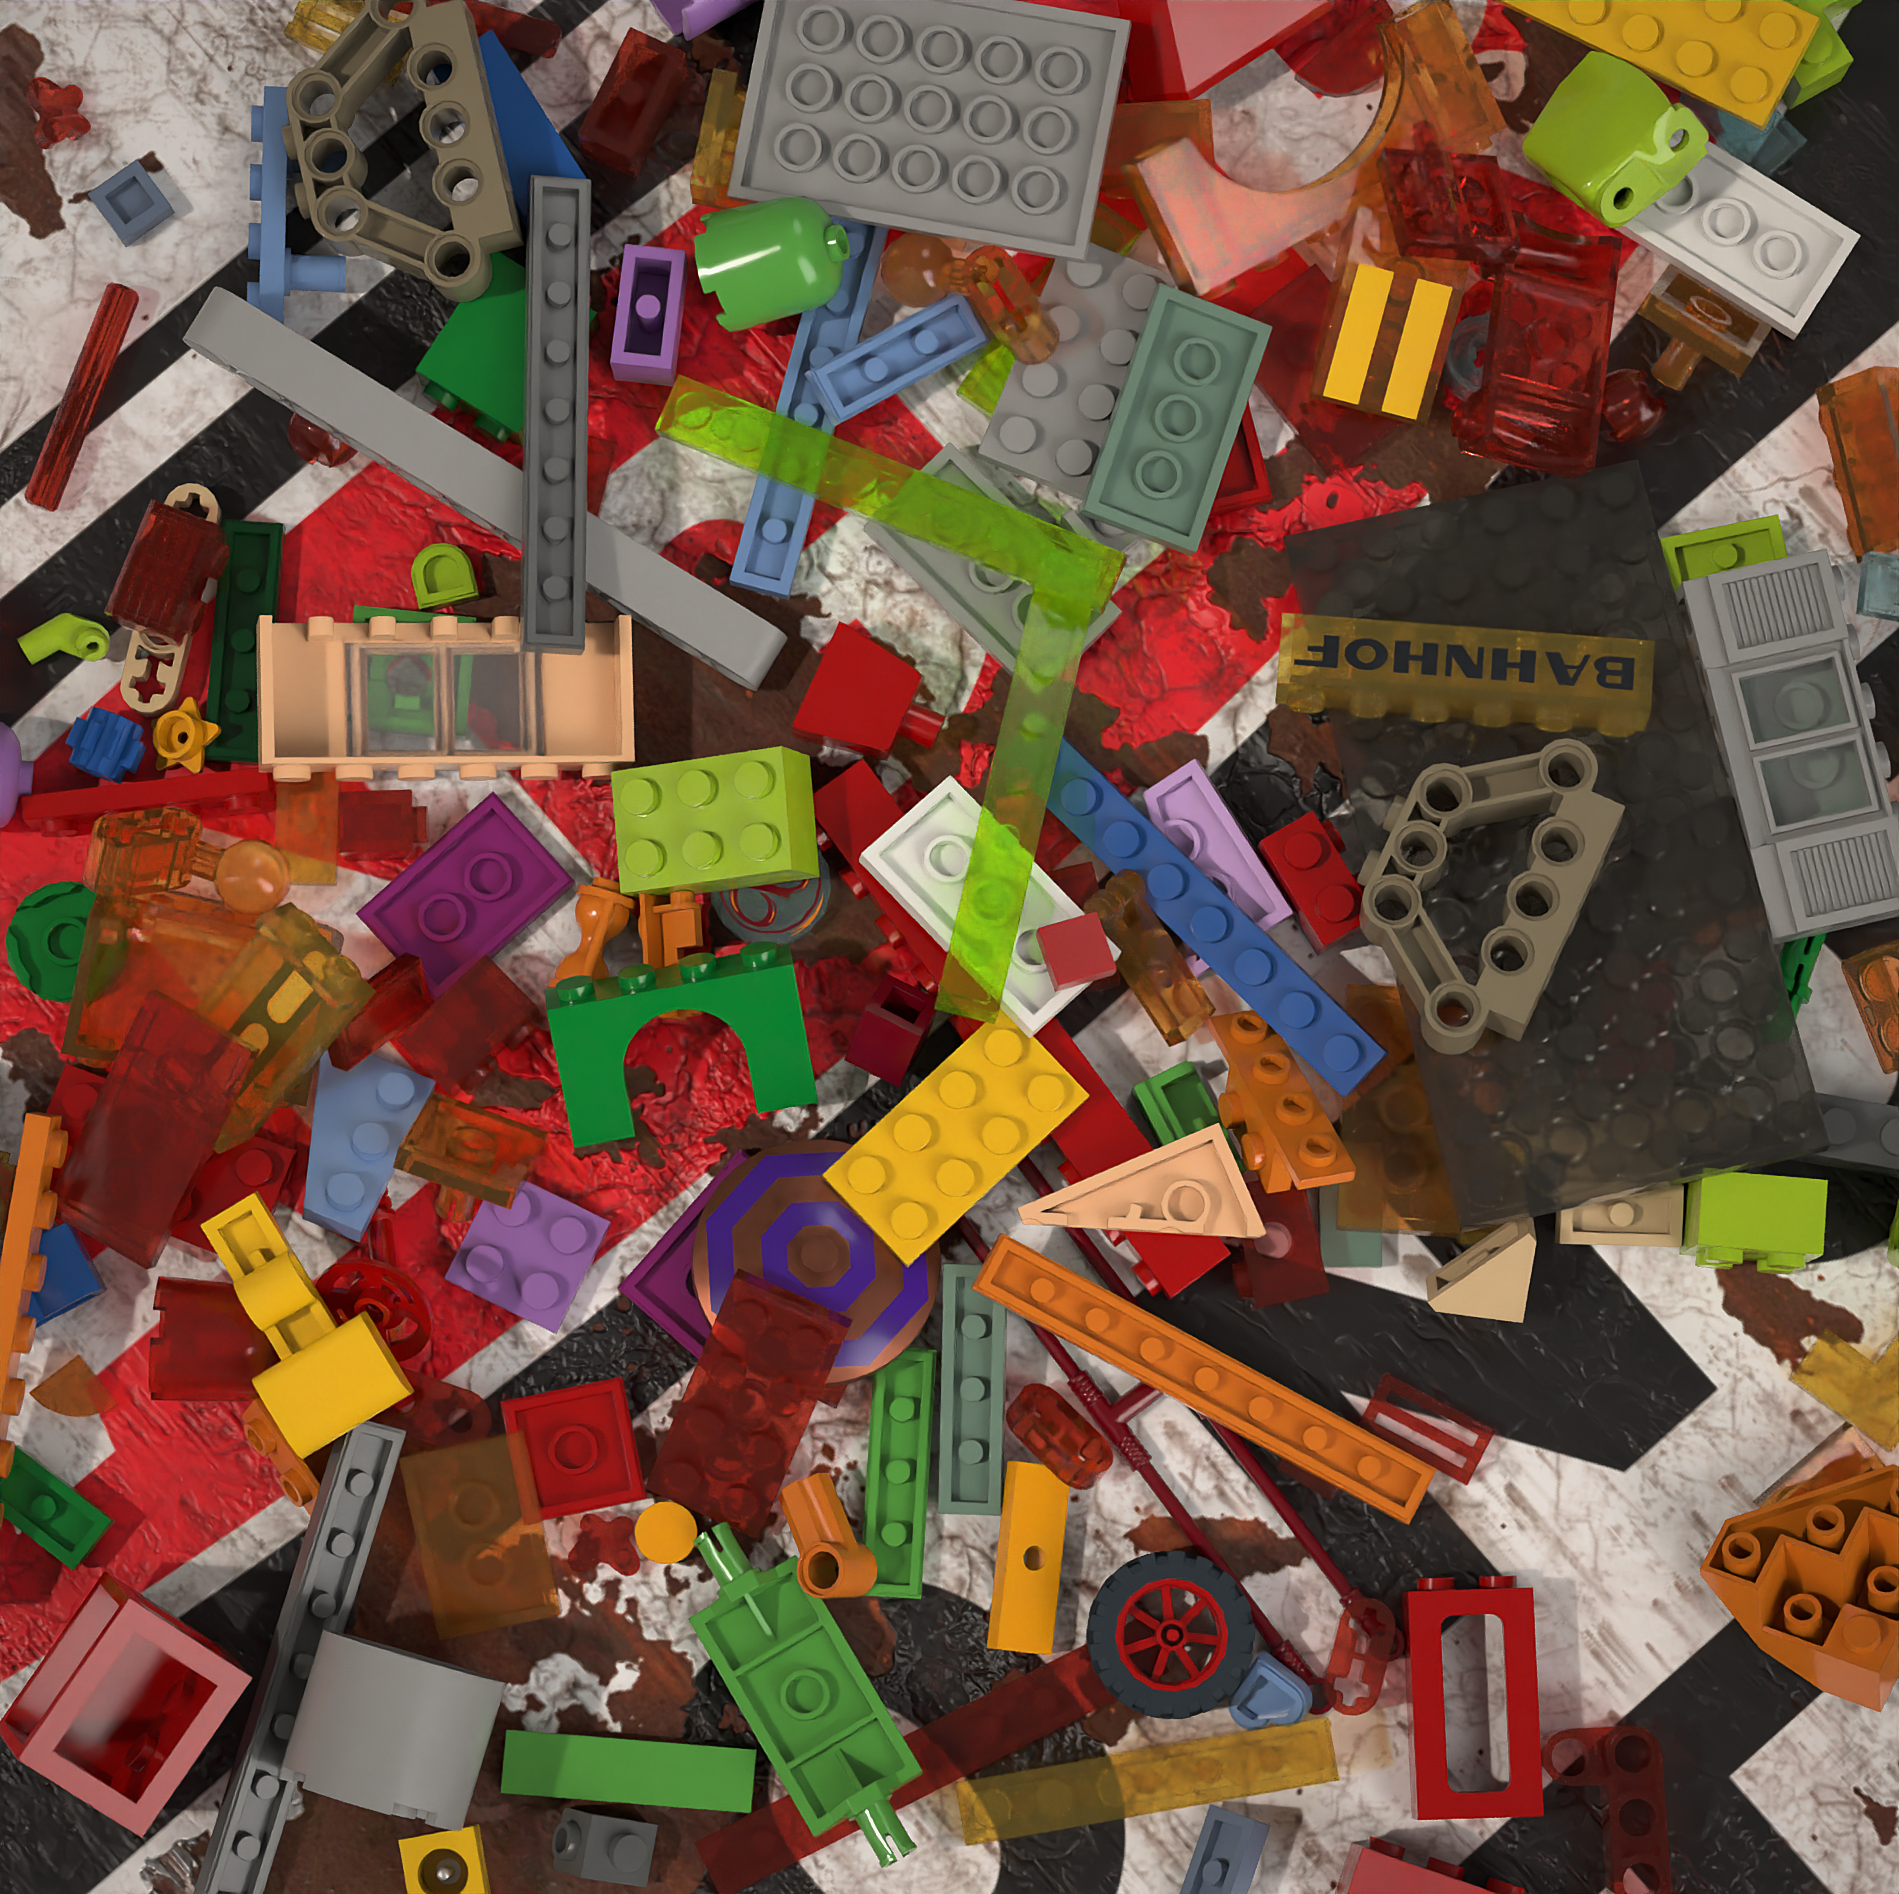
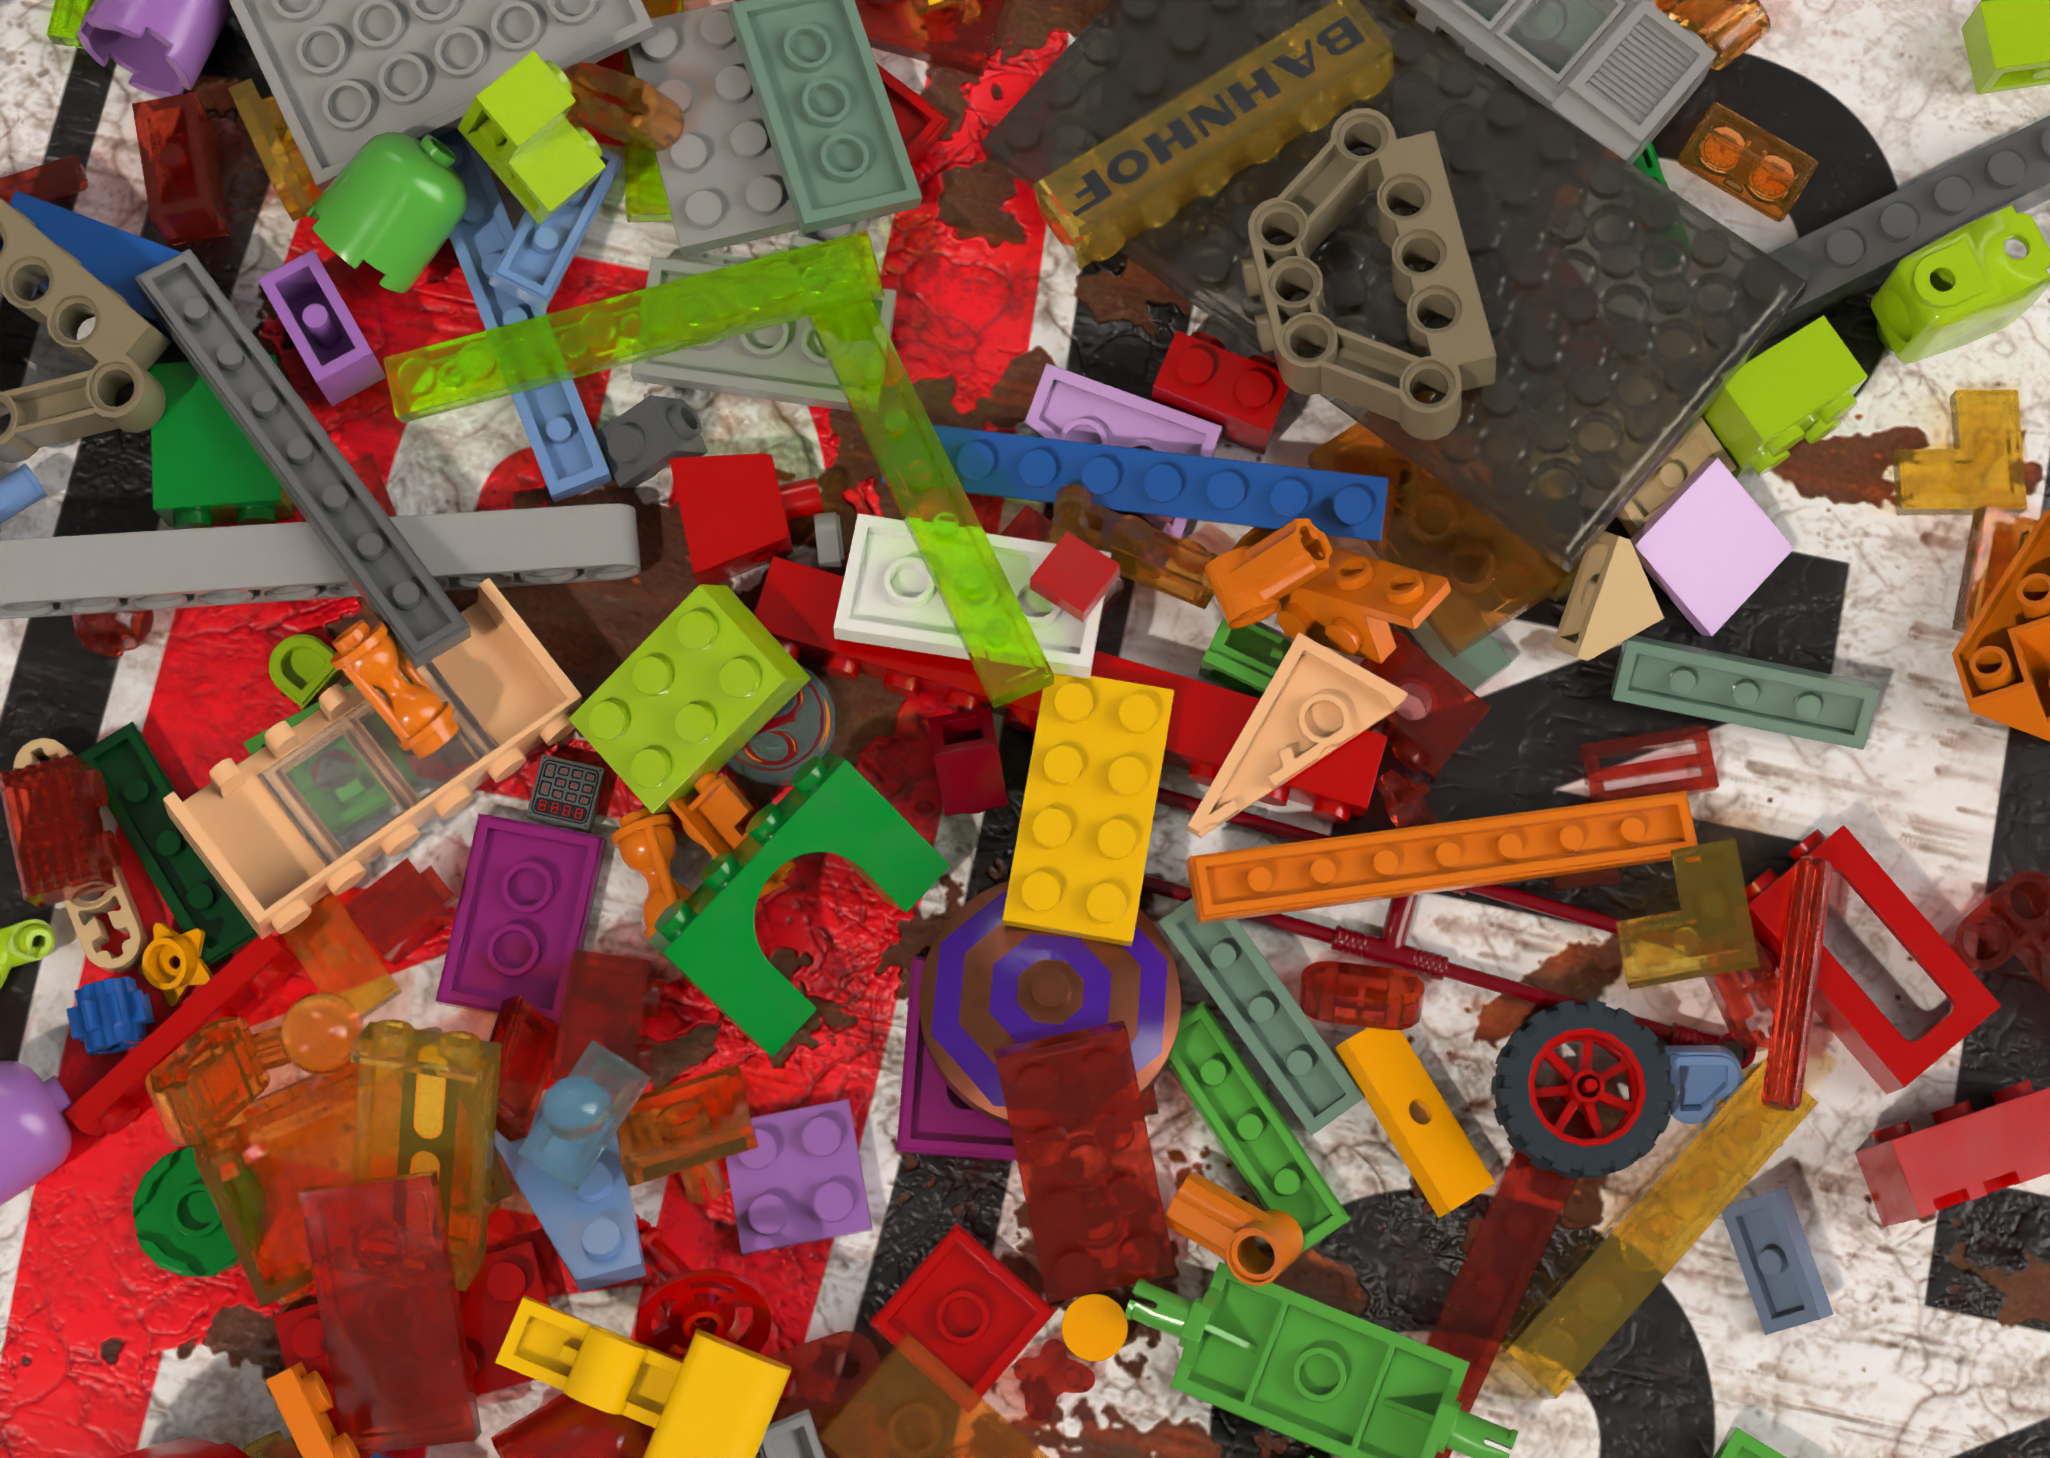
camera: 35 degrees left, 5 degrees down
none -> orange piece [330,619,460,759]
none -> lime brick [457,50,606,226]
none -> clear light blue tile [518,1040,651,1191]
none -> tile [526,754,607,834]
none -> dark grey bracket [595,395,708,488]
none -> light grey tile [814,512,846,577]
none -> orange piece [1204,518,1333,629]
none -> clear red piece [1375,769,1439,829]
none -> sand green plate [1610,635,1880,750]
none -> clear yellow tile [1616,838,1760,990]
none -> lavender tile [1630,457,1794,636]
none -> clear red axle [1761,856,1833,1112]

